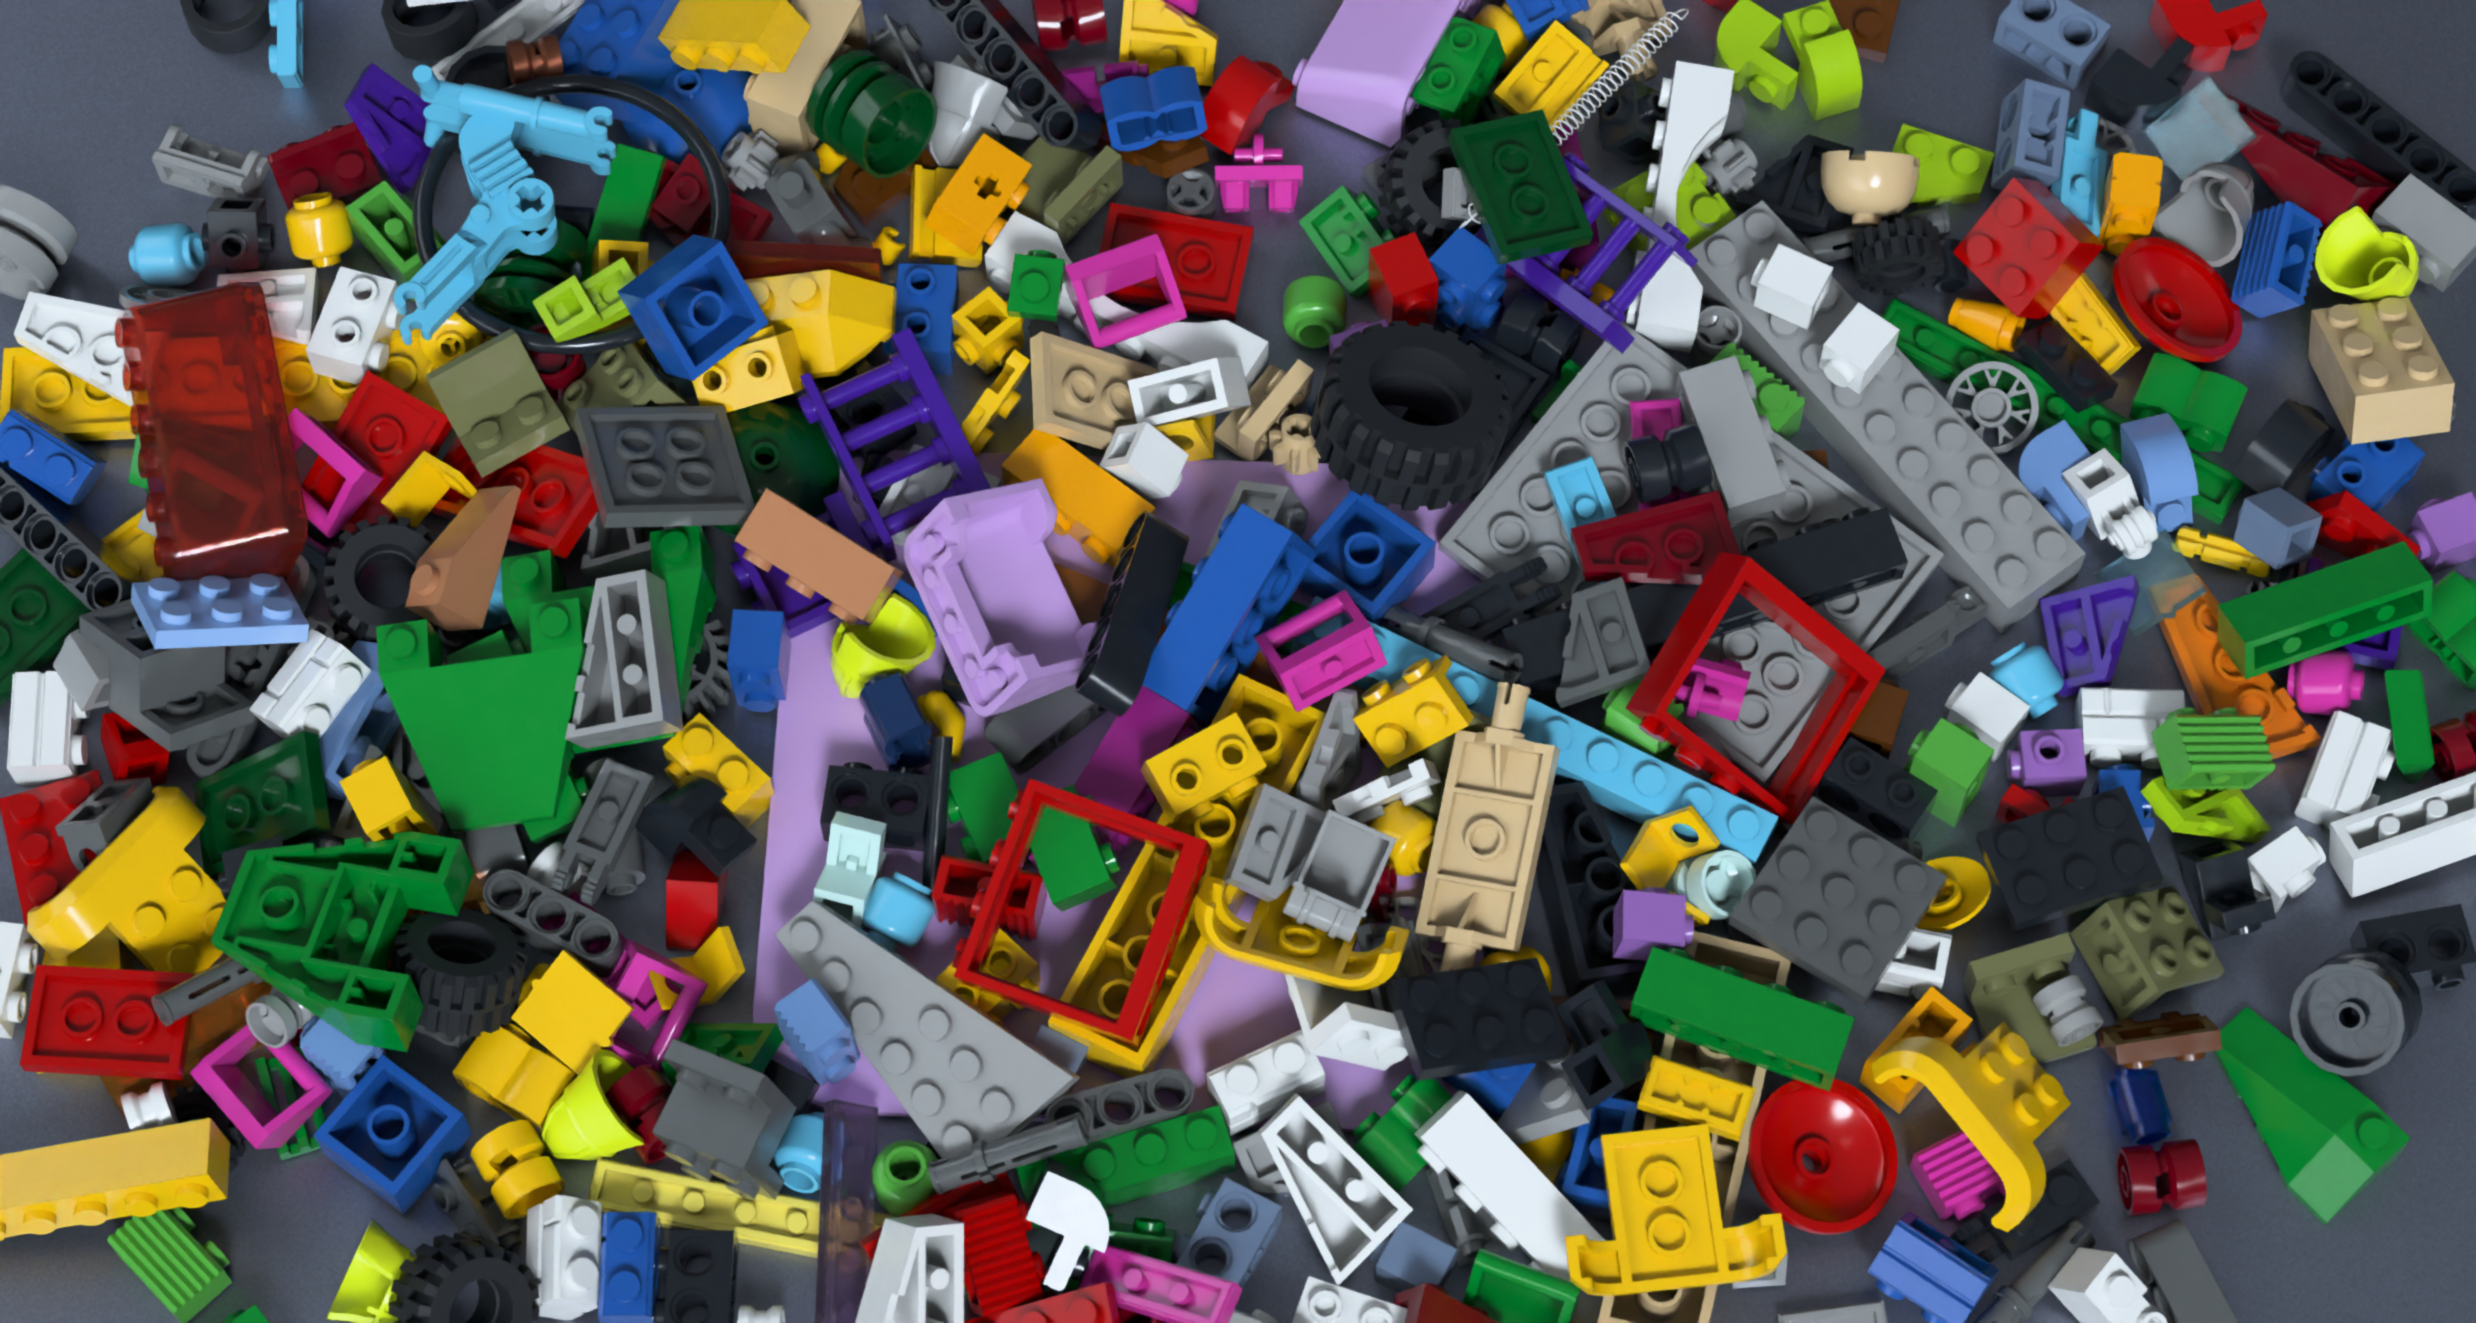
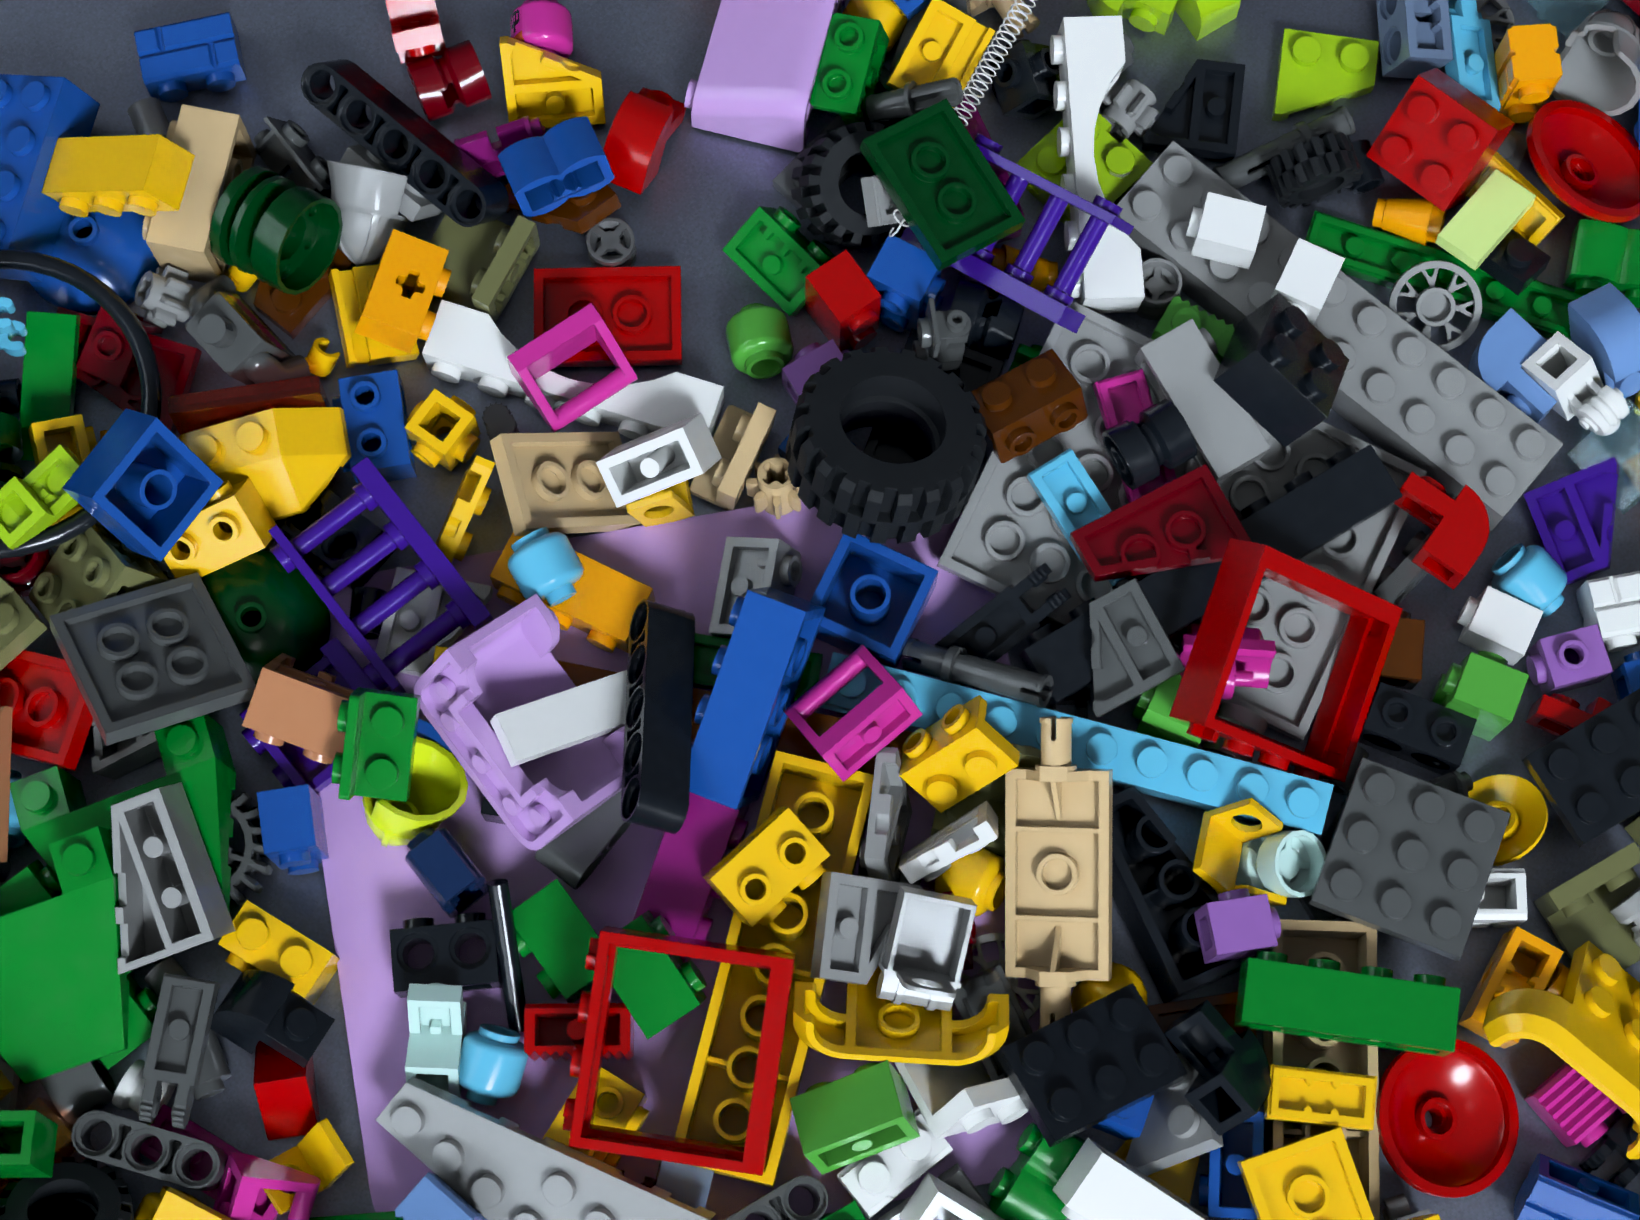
camera: 15 degrees left, 10 degrees up
yellow arm [917,690,966,763] -> none
green bracket [1007,250,1065,322] -> none
white brick [1099,422,1189,500] -> none
dark pink hips [1215,134,1303,213] -> none
tan cylinder [1821,150,1920,226] -> none
none -> green bracket [332,687,421,802]
none -> white tile [490,670,627,767]
none -> medium azure head [507,527,584,607]
none -> bright green brick [790,1060,920,1175]
none -> dark grey axle [865,77,964,124]
none -> dark grey hinge [912,298,971,373]
none -> reddish brown bracket [971,349,1088,463]
none -> black brick [1213,293,1349,447]
none -> red brick [1394,472,1489,590]
none -> yellowish green tile [1435,169,1536,271]

